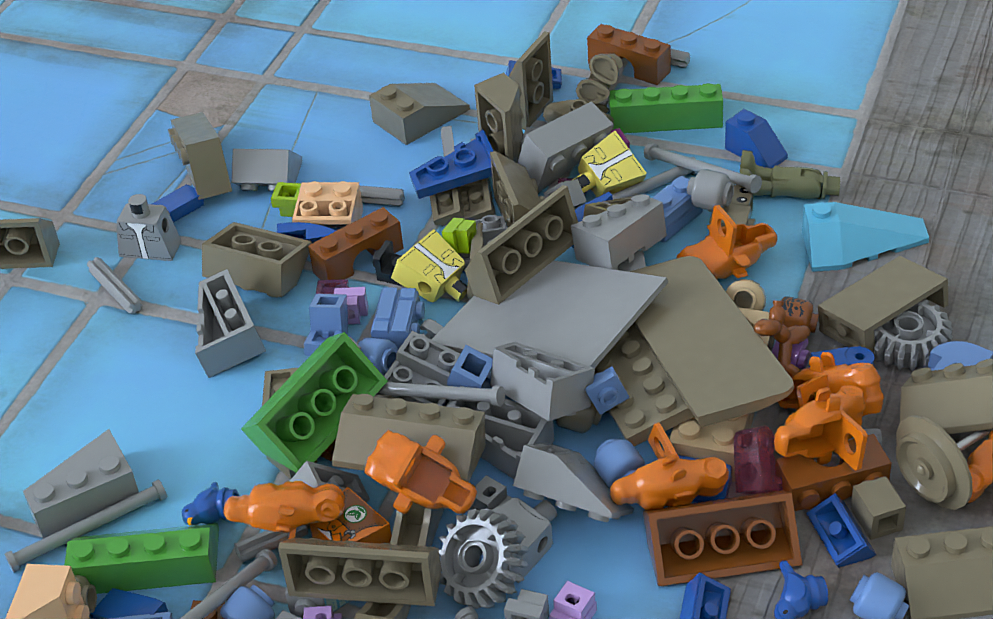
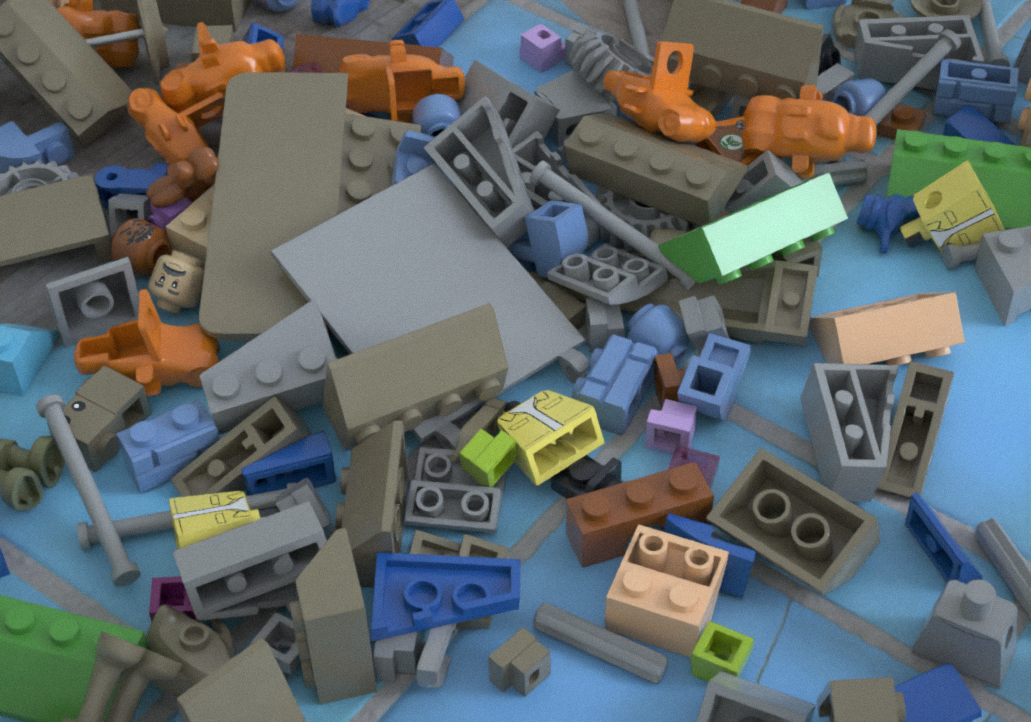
camera: 165 degrees left, 5 degrees up
light grey head [687,169,734,211] -> none
none -> light grey slope [43,257,139,348]
none -> light grey piece [108,193,152,239]
none -> dark tan piece [488,627,550,696]
none -> dark orange plate [653,353,685,410]
none -> light nougat slope [809,292,965,365]
none -> dark tan slope [876,361,954,499]
none -> light yellow torso [900,160,1005,253]
none -> blue slope [905,492,983,584]

